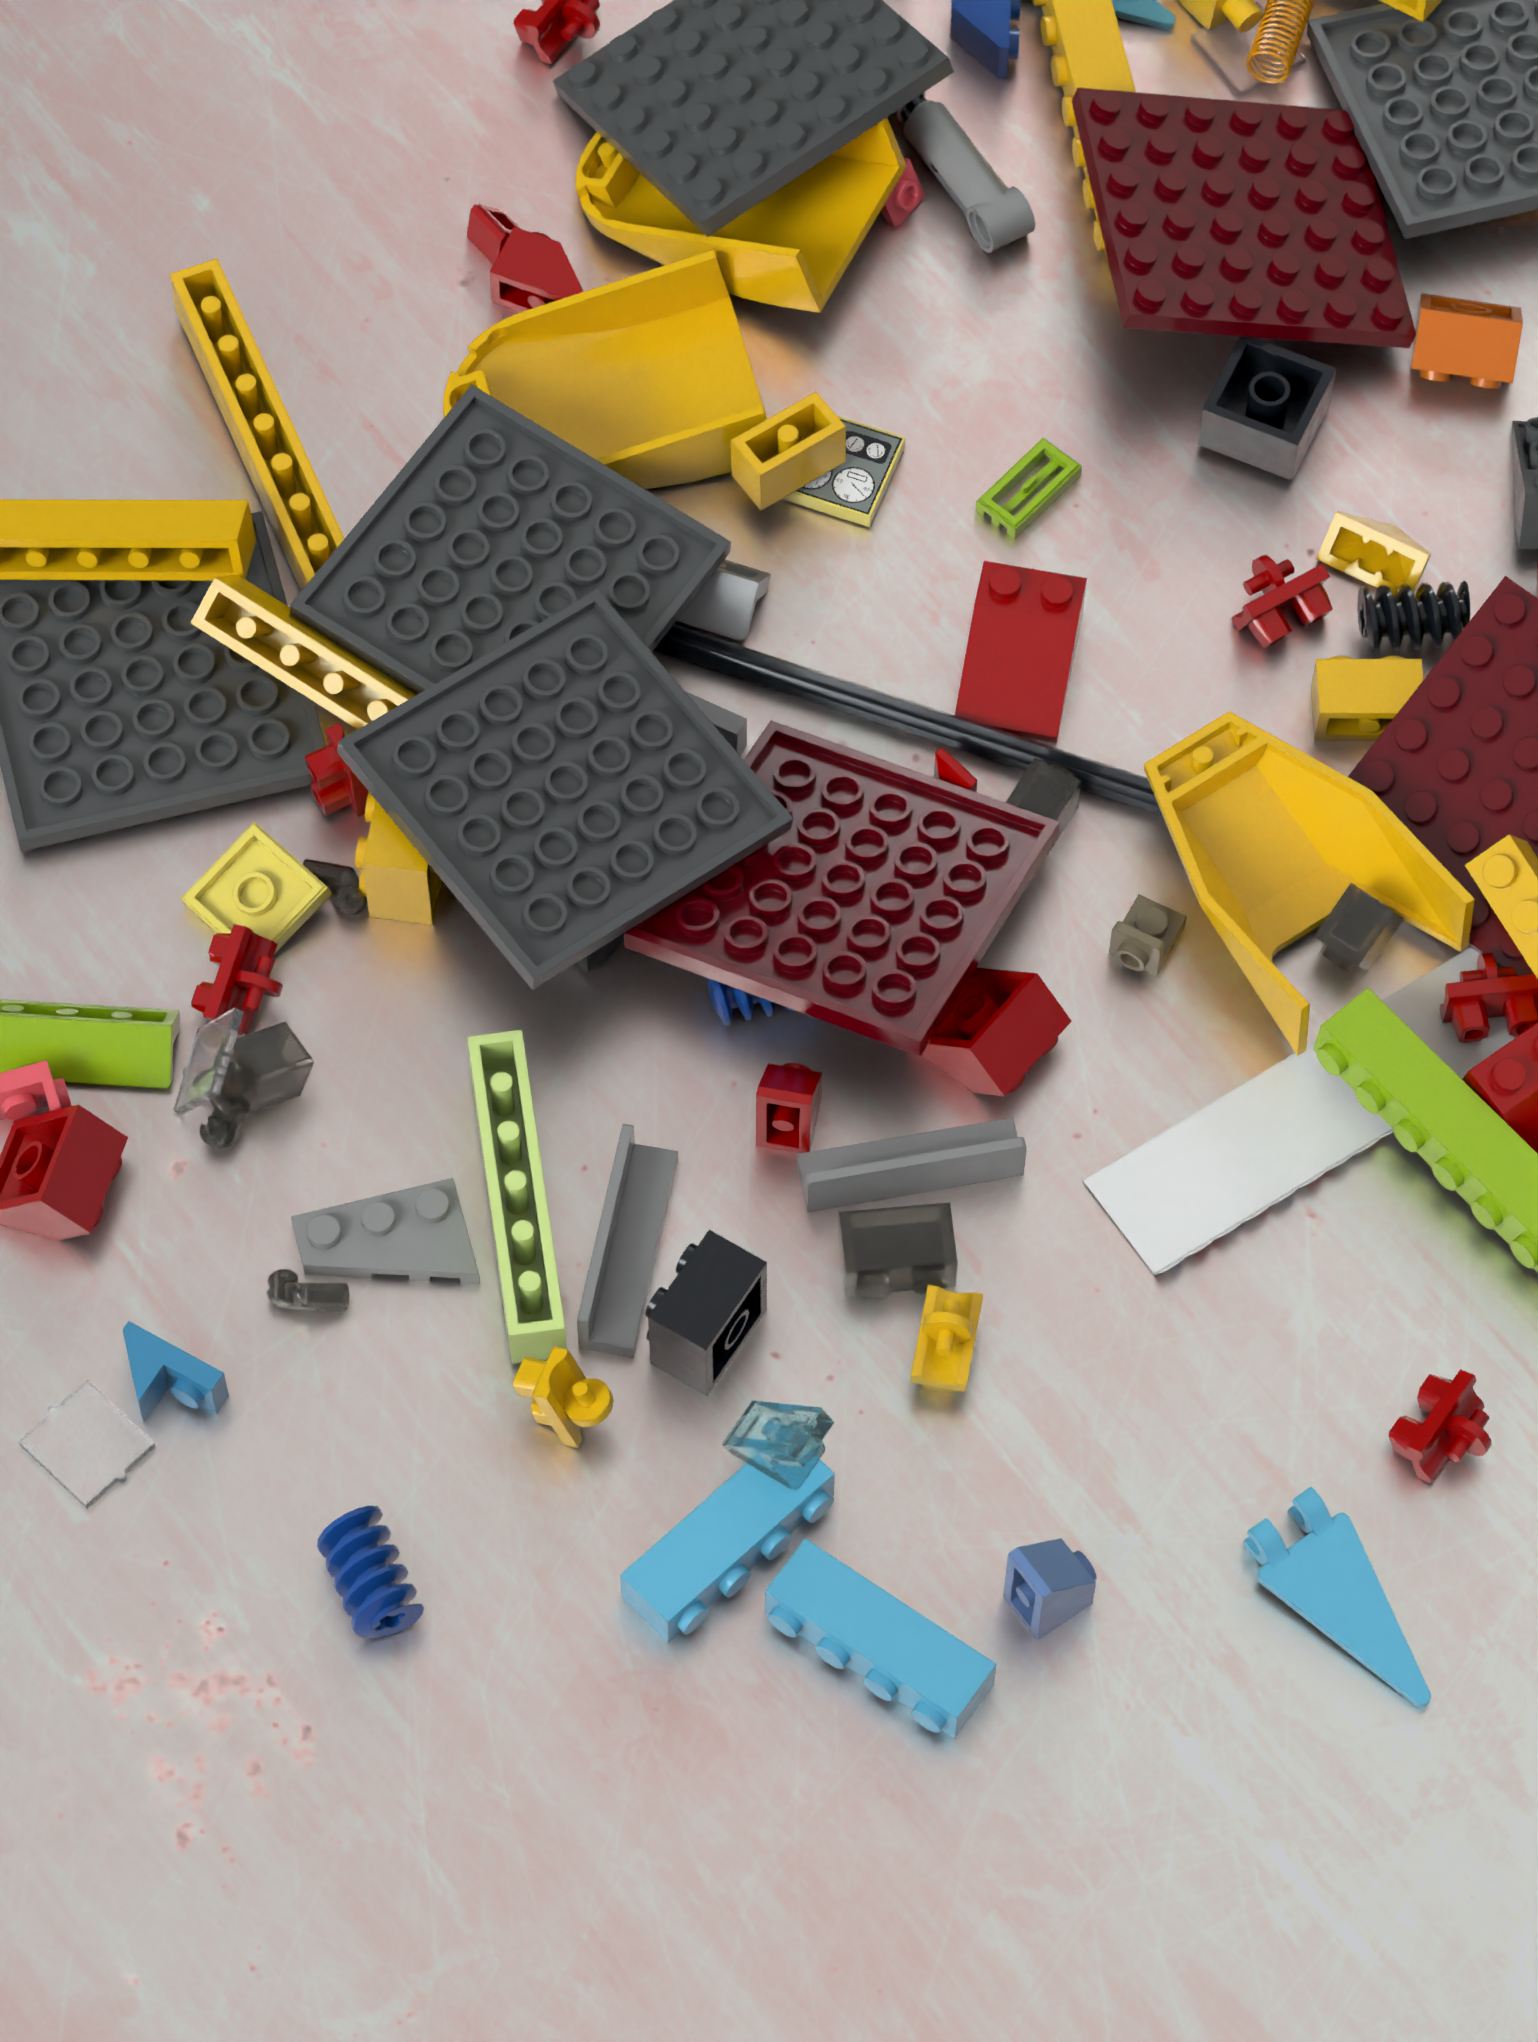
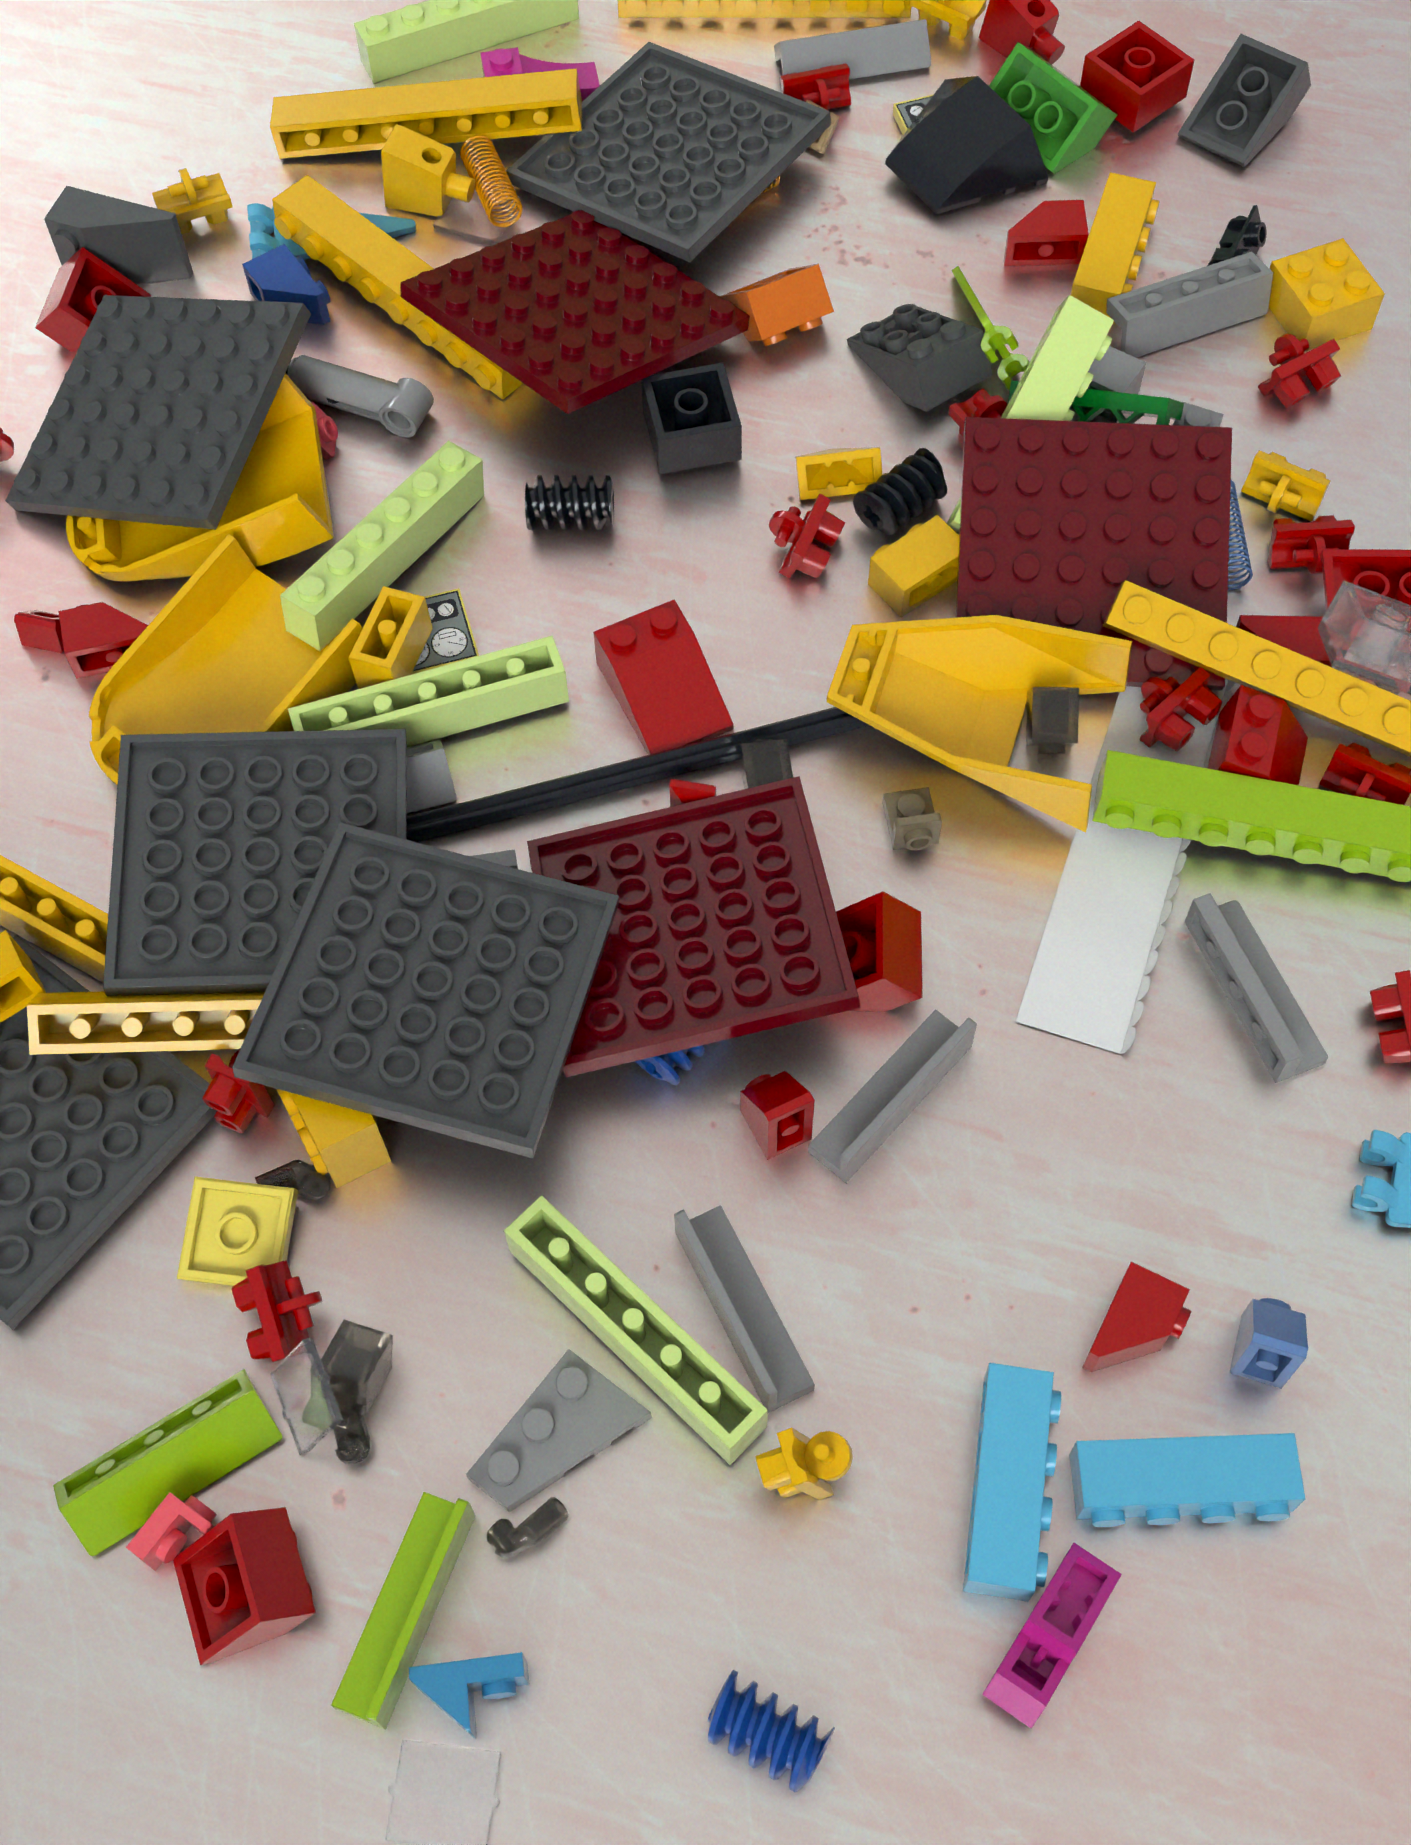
camera: 35 degrees left, 0 degrees up
black brick [645,1230,767,1396] -> none
clear light blue slope [721,1400,834,1490] -> none
clear smoke brick [838,1202,958,1299] -> none
yellow hips [910,1285,983,1393] -> none
lime tile [976,438,1082,540] -> none
none -> yellowish green brick [280,441,484,651]
none -> yellowish green brick [288,636,569,747]
none -> lime panel [331,1492,476,1730]
none -> black piece [525,475,614,530]
none -> dark pink slope [982,1543,1122,1729]
none -> red slope [1082,1262,1192,1372]
none -> light grey panel [1185,893,1328,1083]

